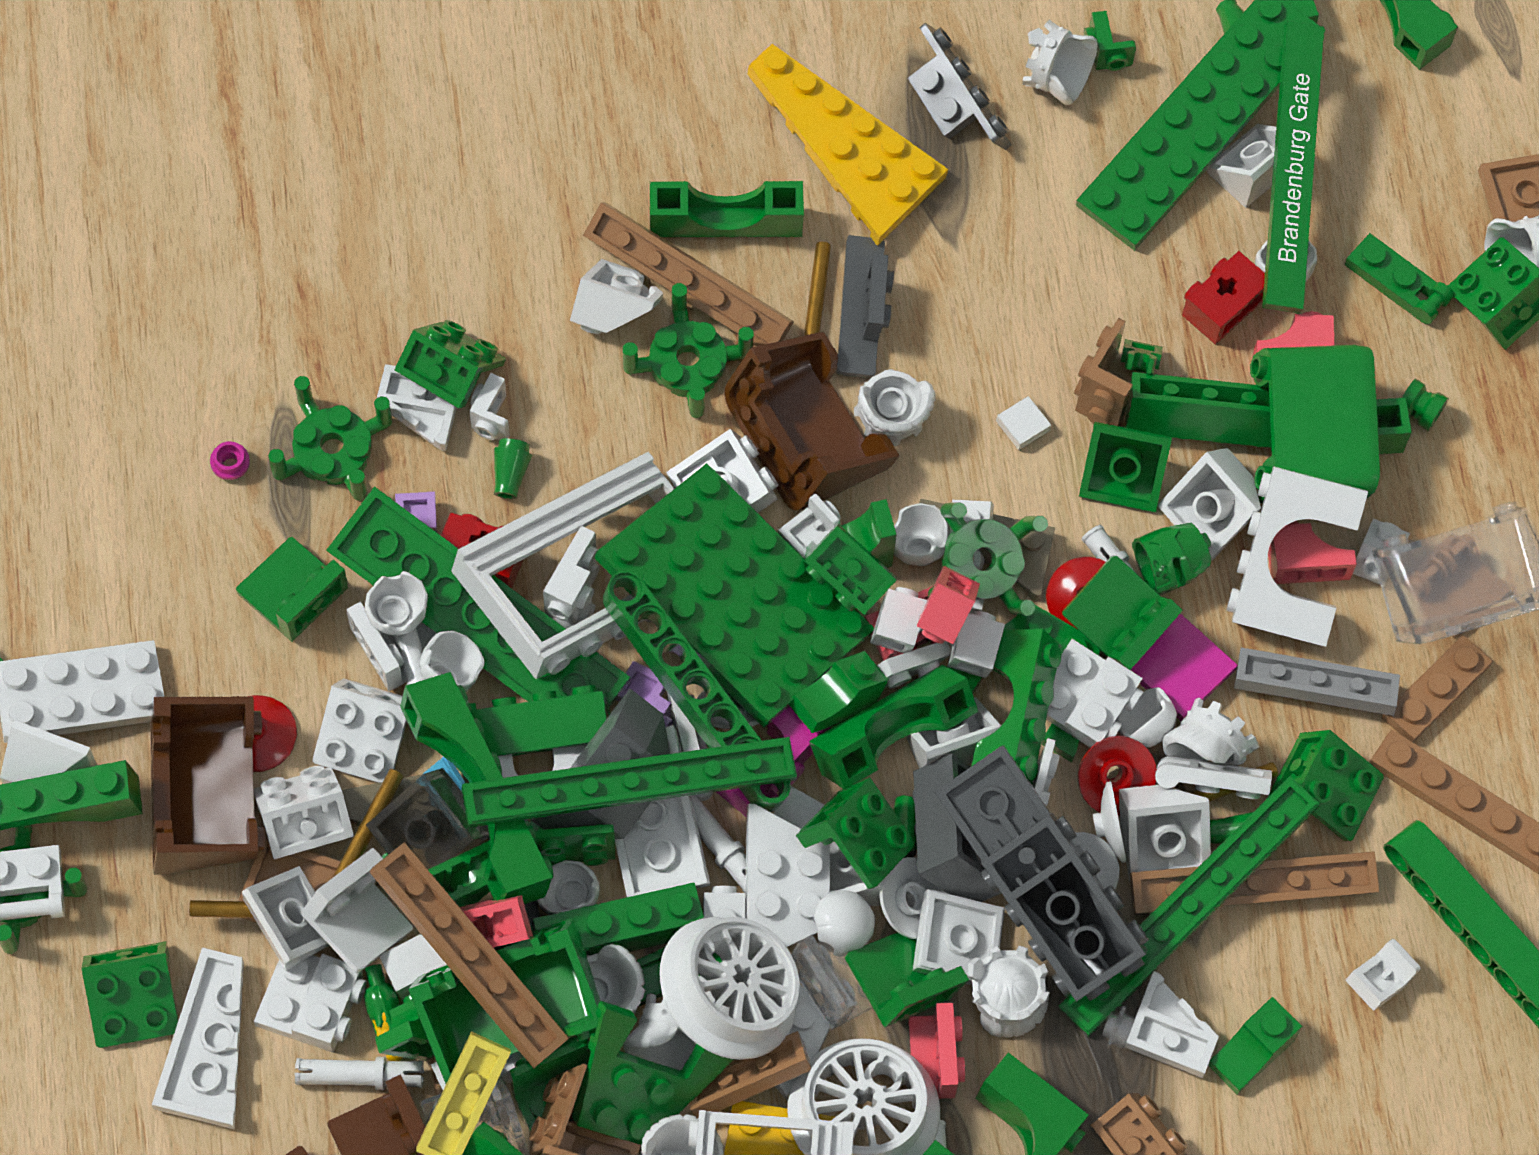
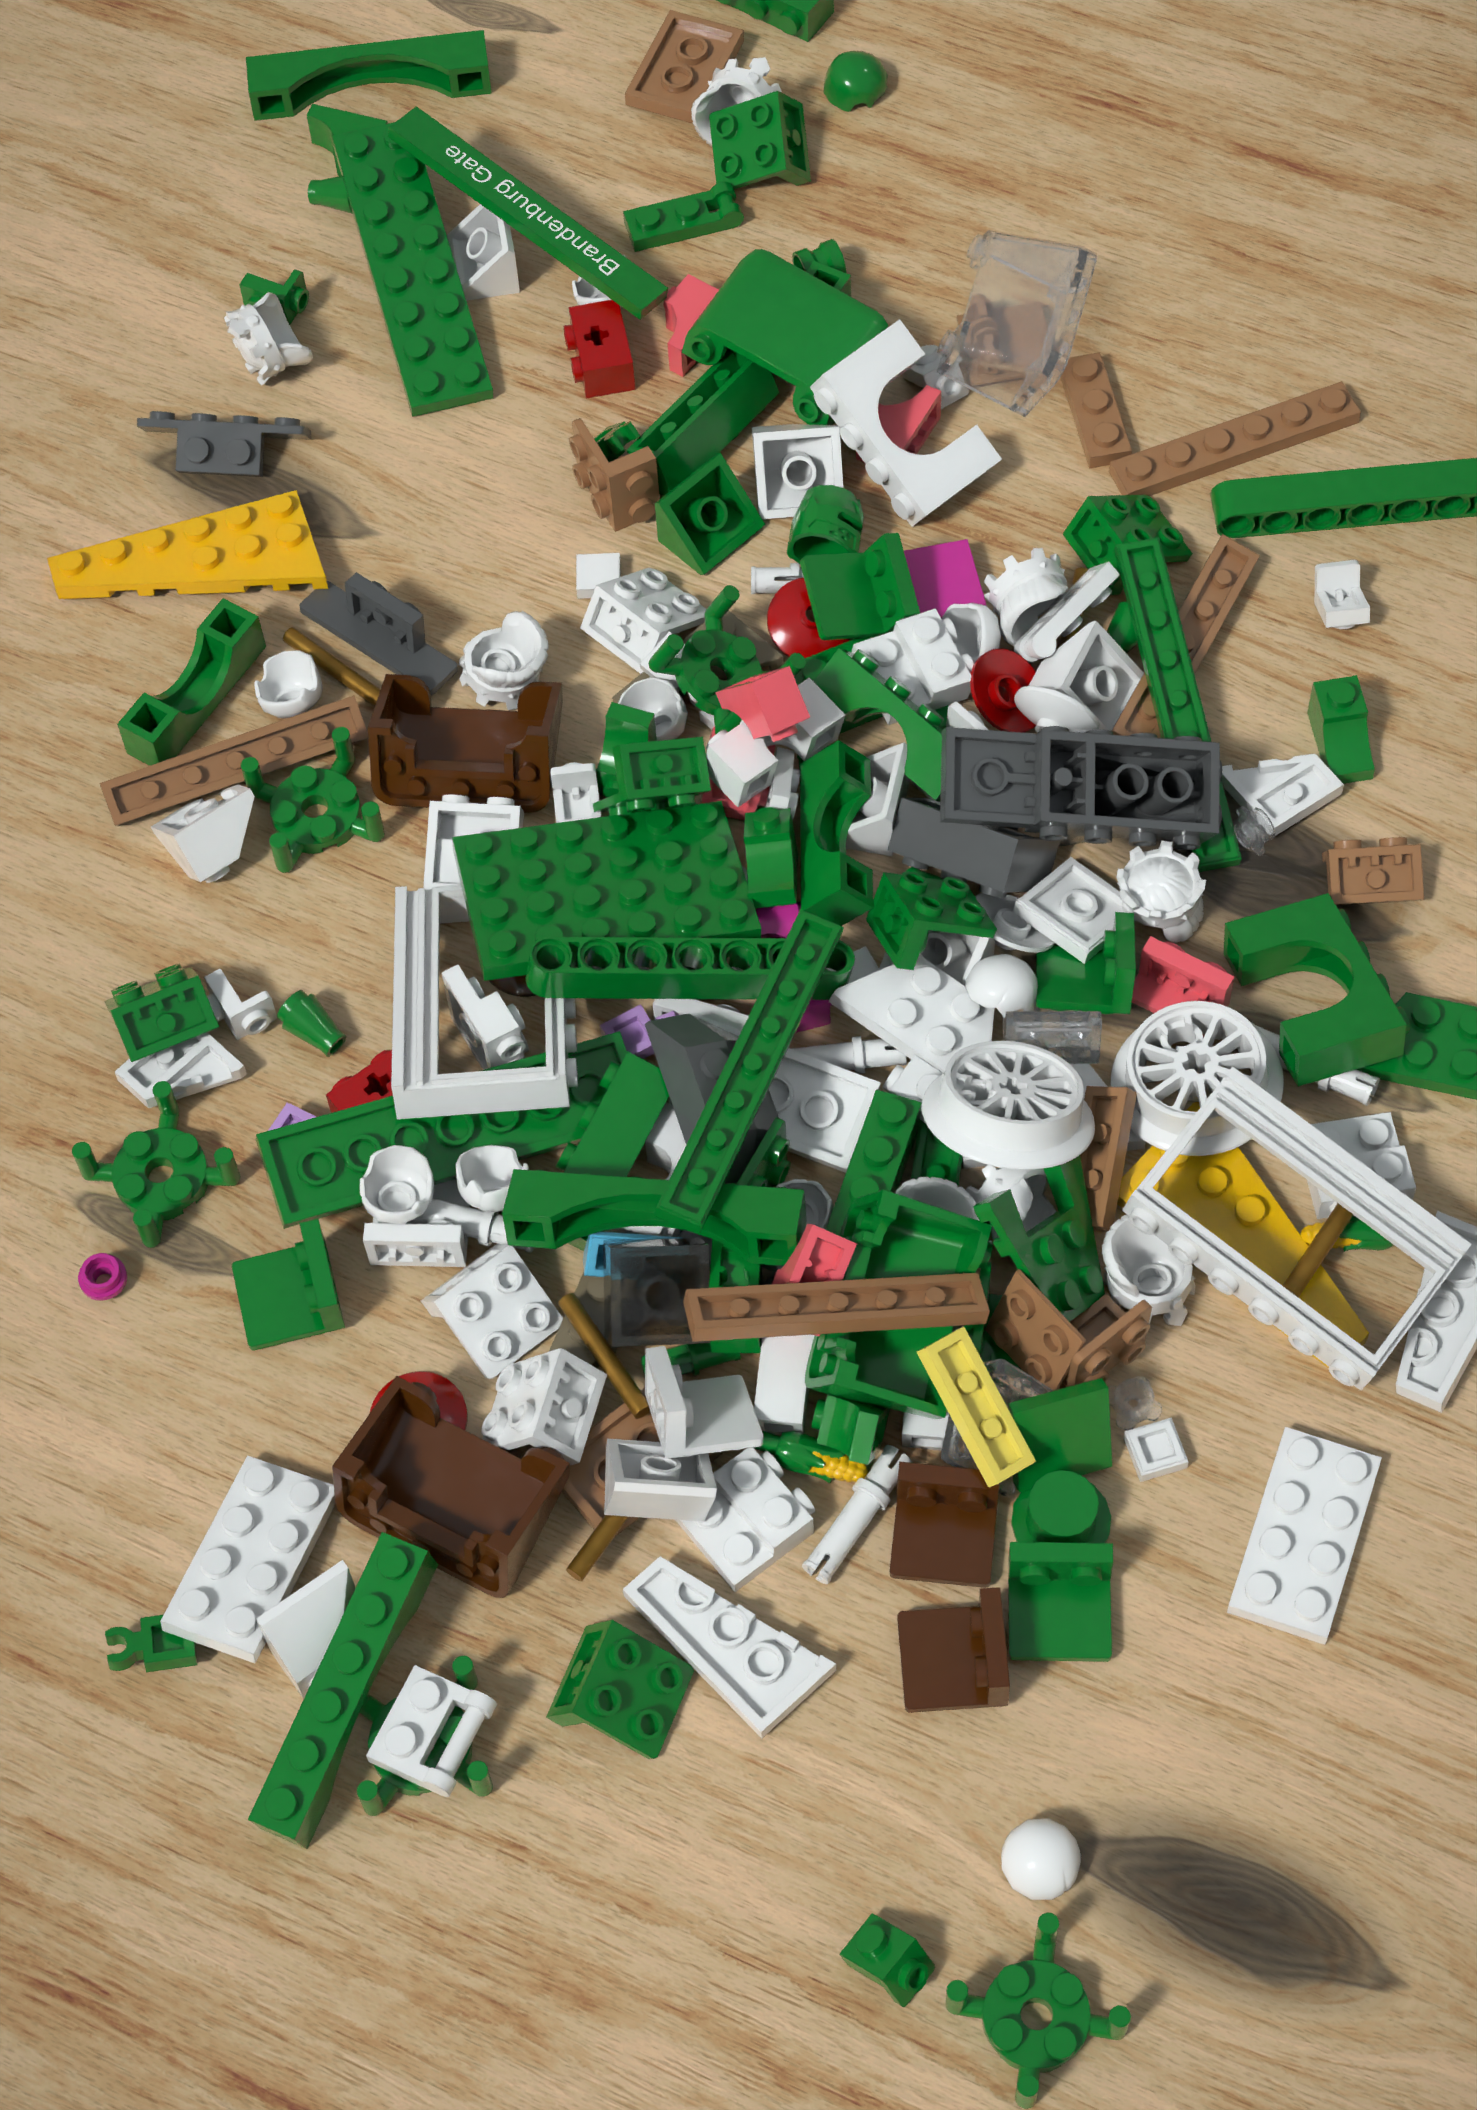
camera: 50 degrees left, 5 degrees down
light grey plate [1234,648,1400,716] -> none
none -> white hair [254,650,322,718]
none -> white bracket [580,568,706,674]

